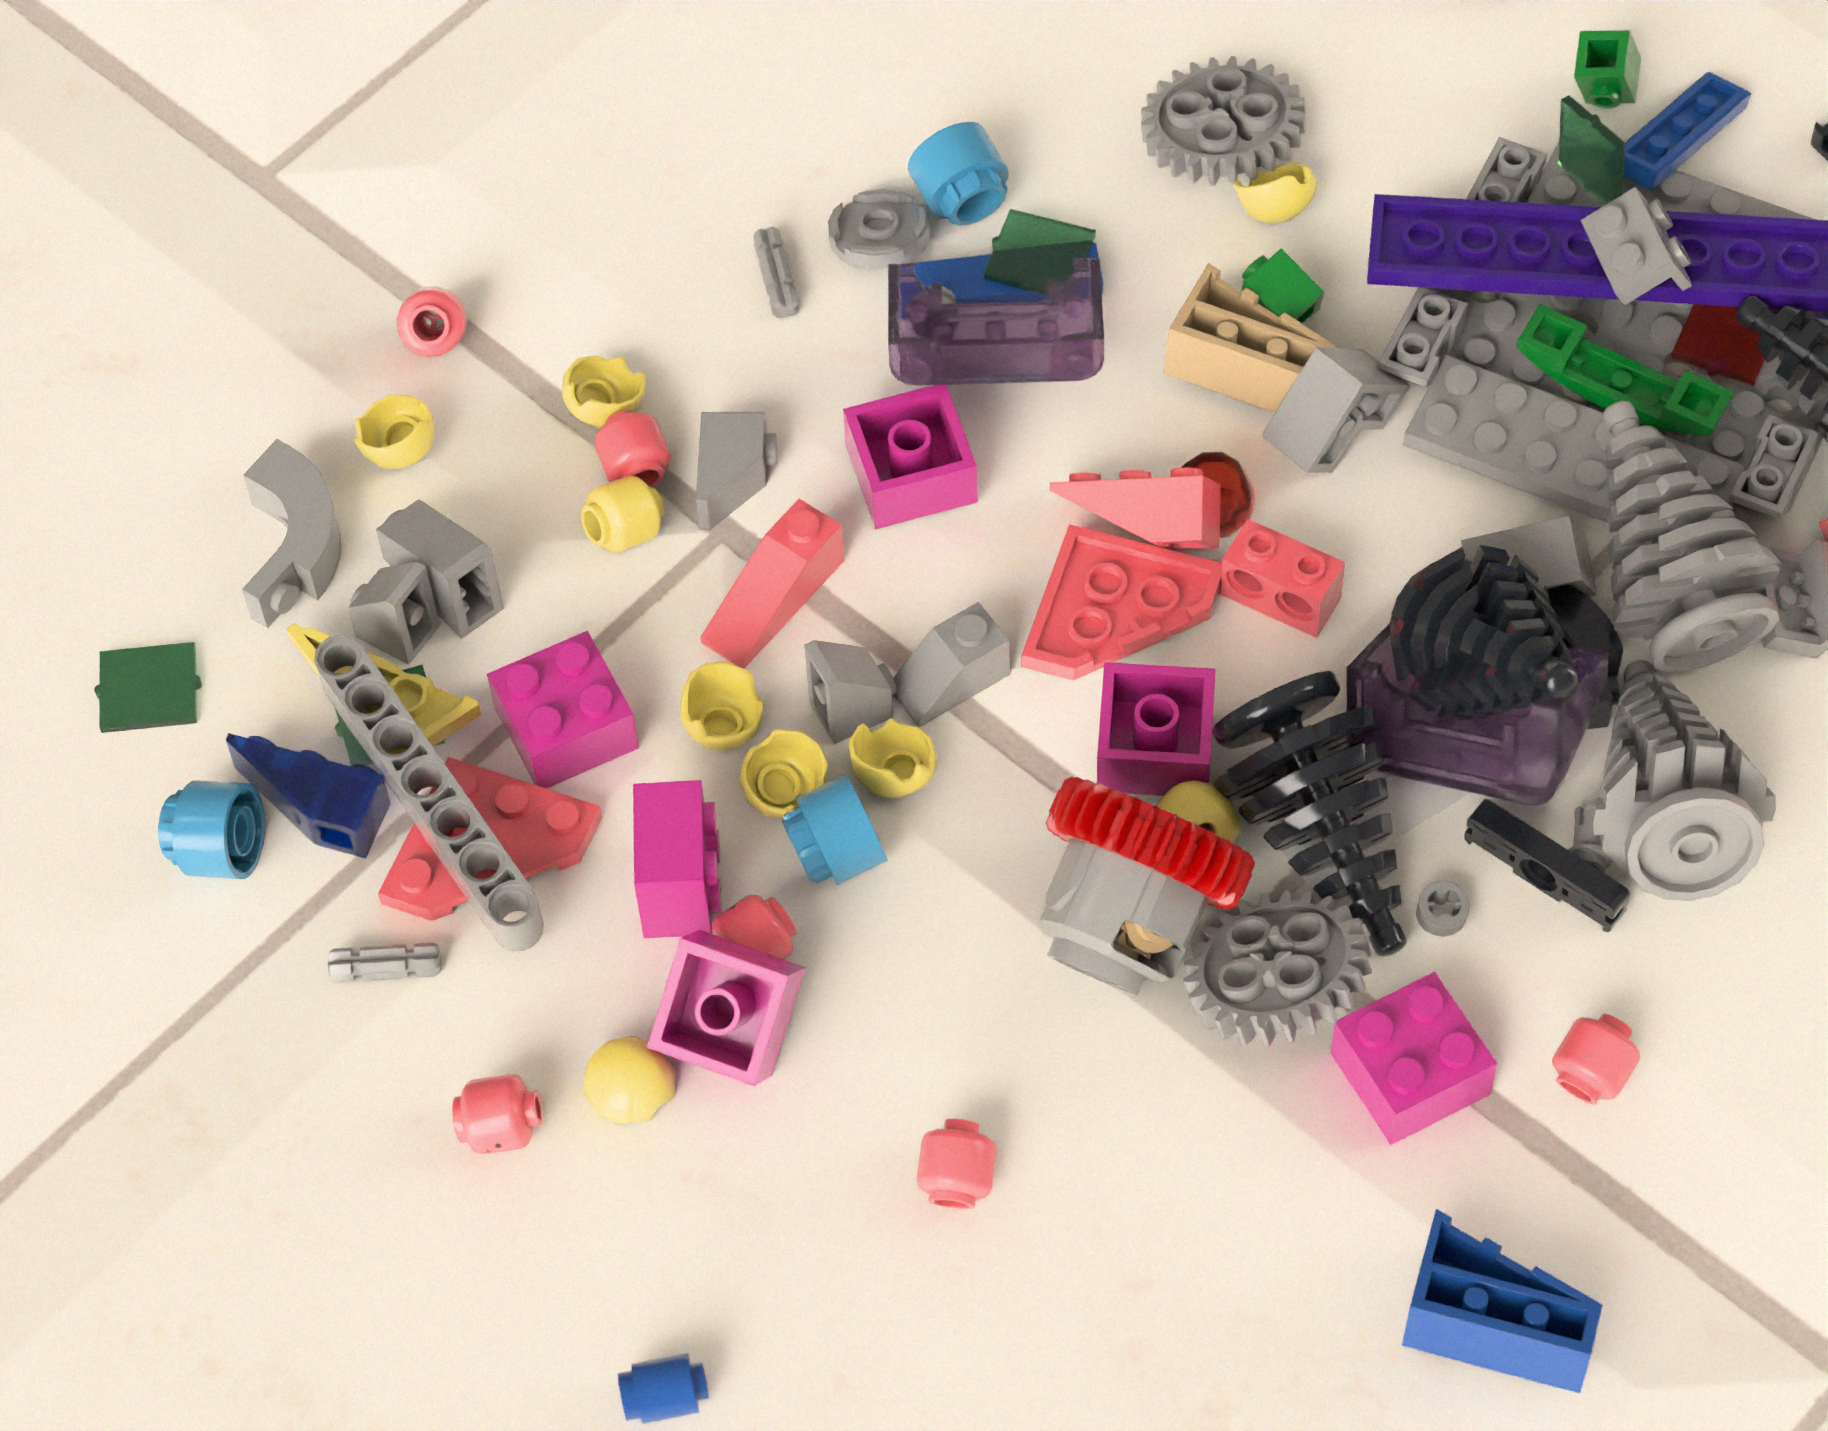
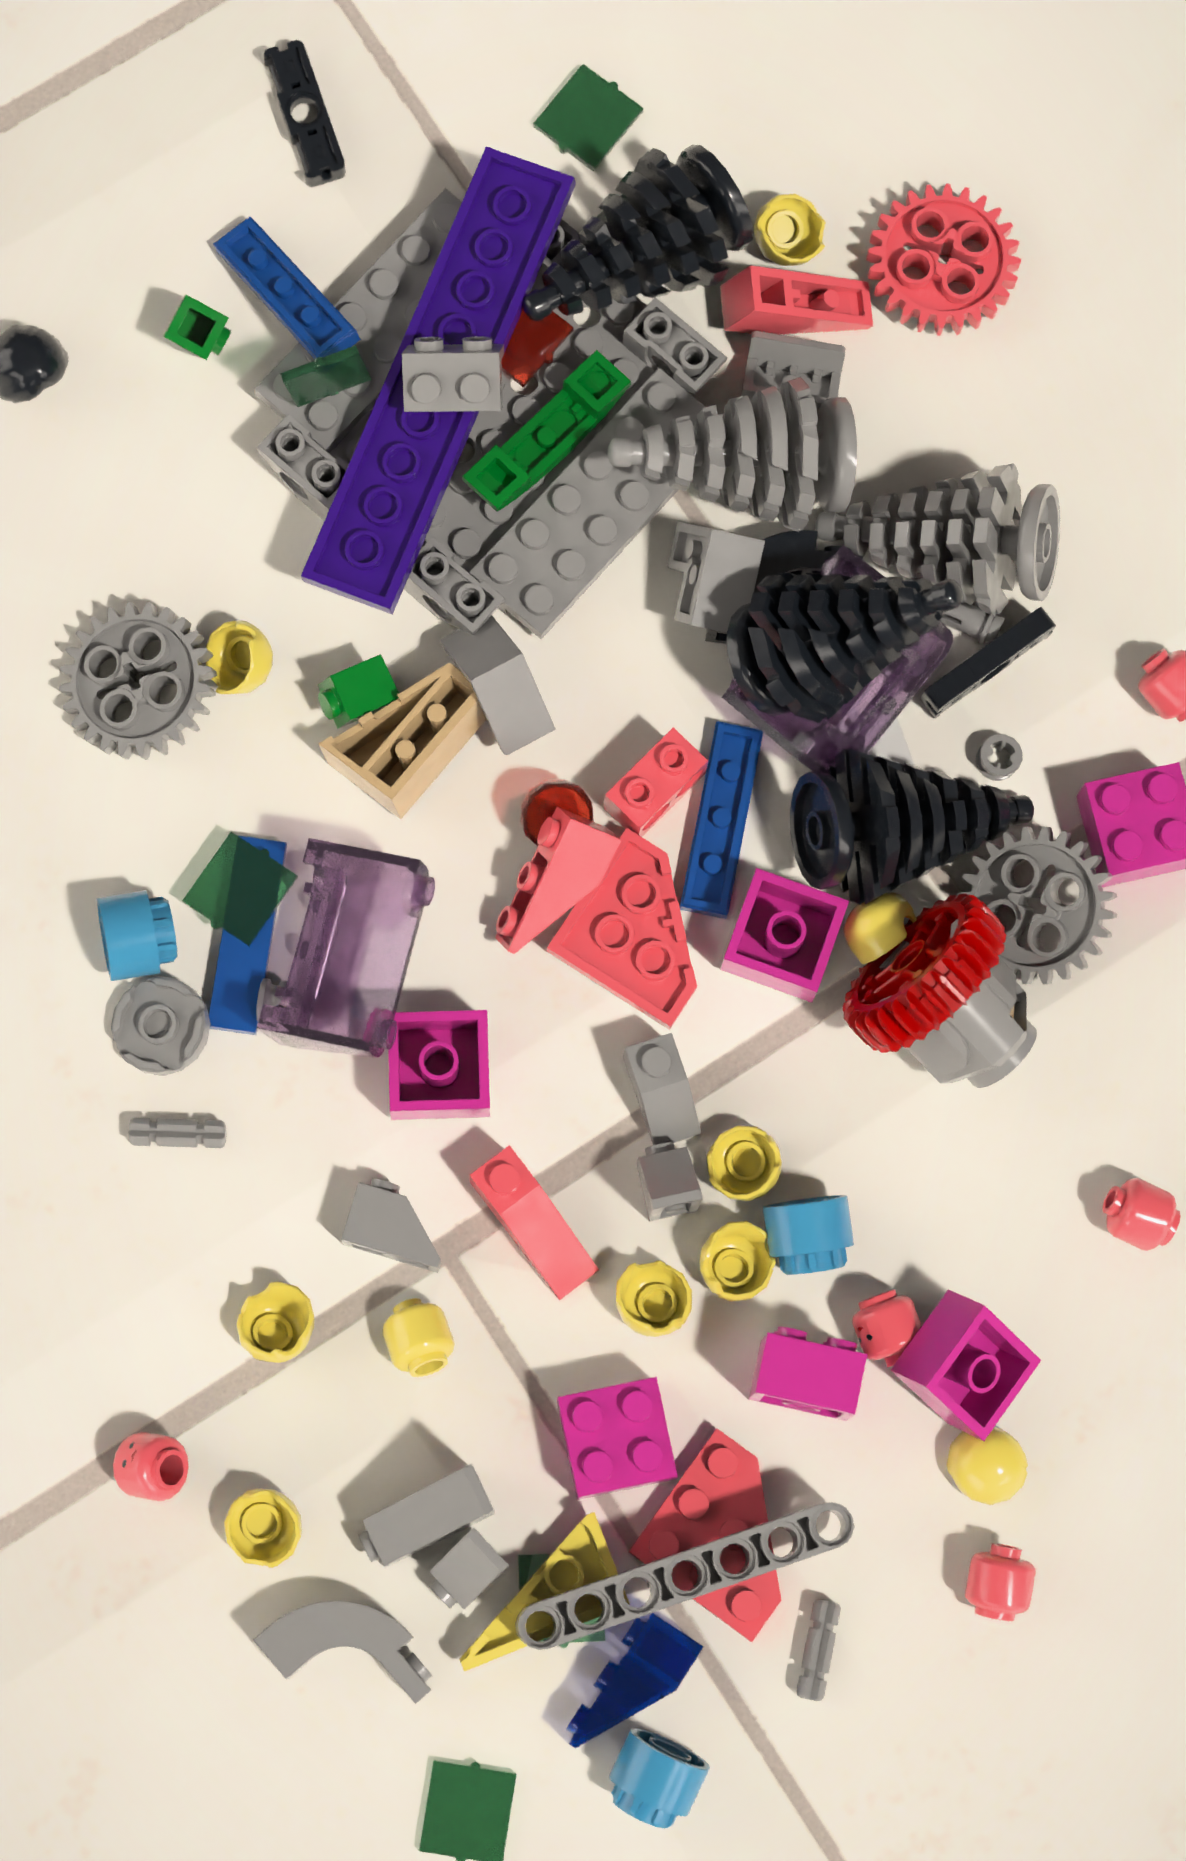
camera: 85 degrees left, 20 degrees up
coral head [594,410,671,487] -> none
none -> blue tile [680,721,764,919]

